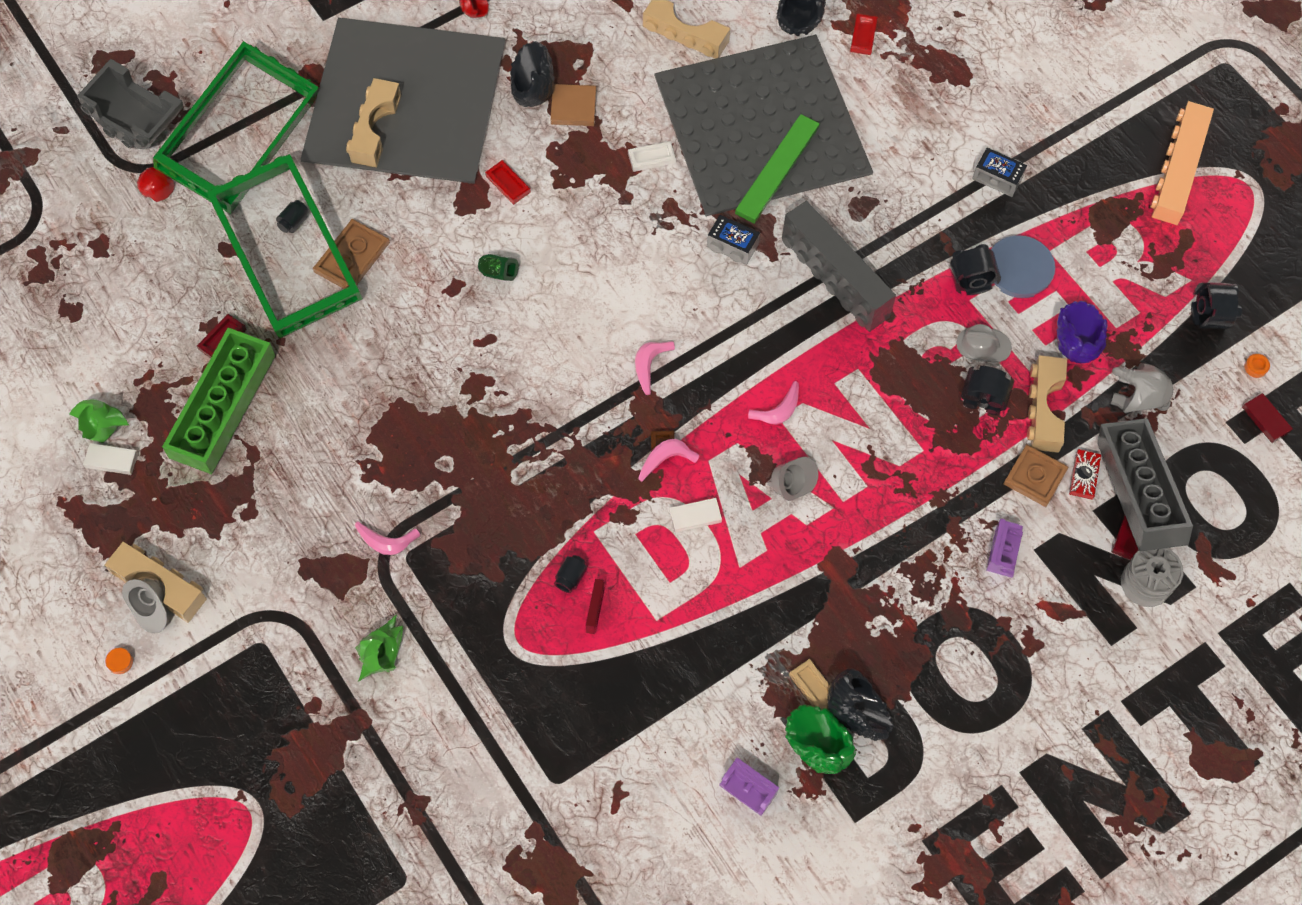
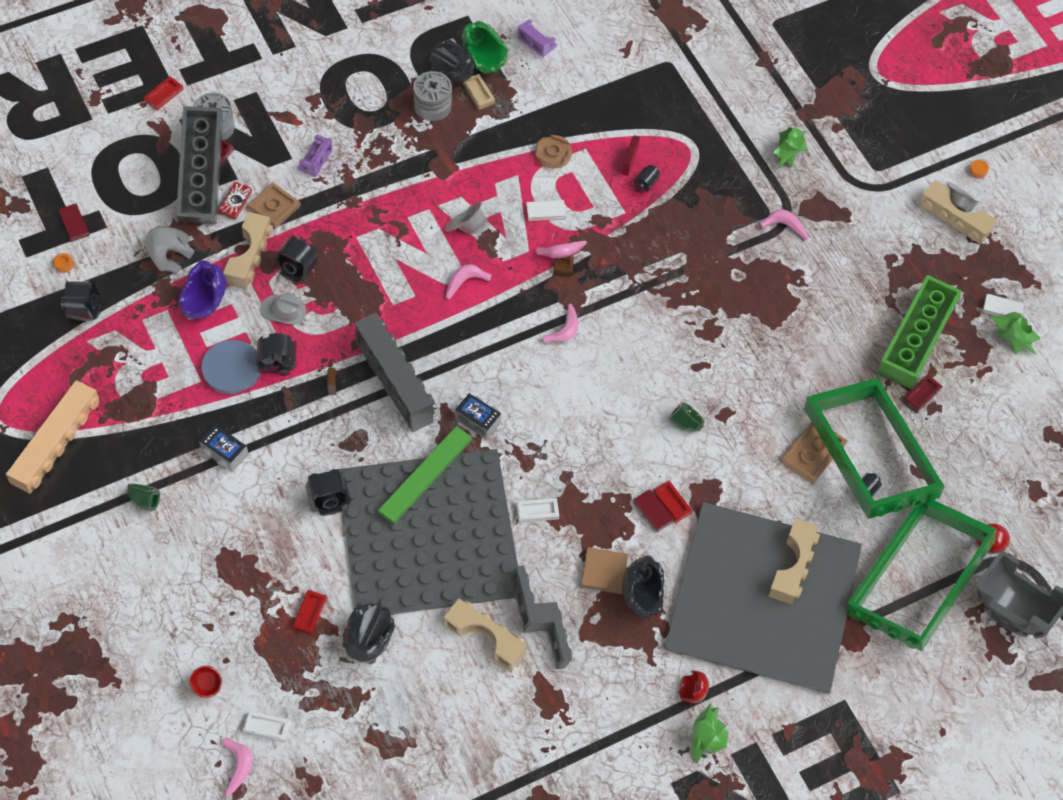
camera: 175 degrees left, 5 degrees down
none -> dark green rock [126,483,161,511]
none -> red tile [144,76,184,111]
none -> black brick [305,469,351,516]
none -> reddish brown tile [327,368,336,395]
none -> light grey wheel [413,71,452,121]
none -> dark grey bracket [510,566,572,669]
none -> medium nougat tile [535,135,572,169]
none -> dark red tile [633,489,674,532]

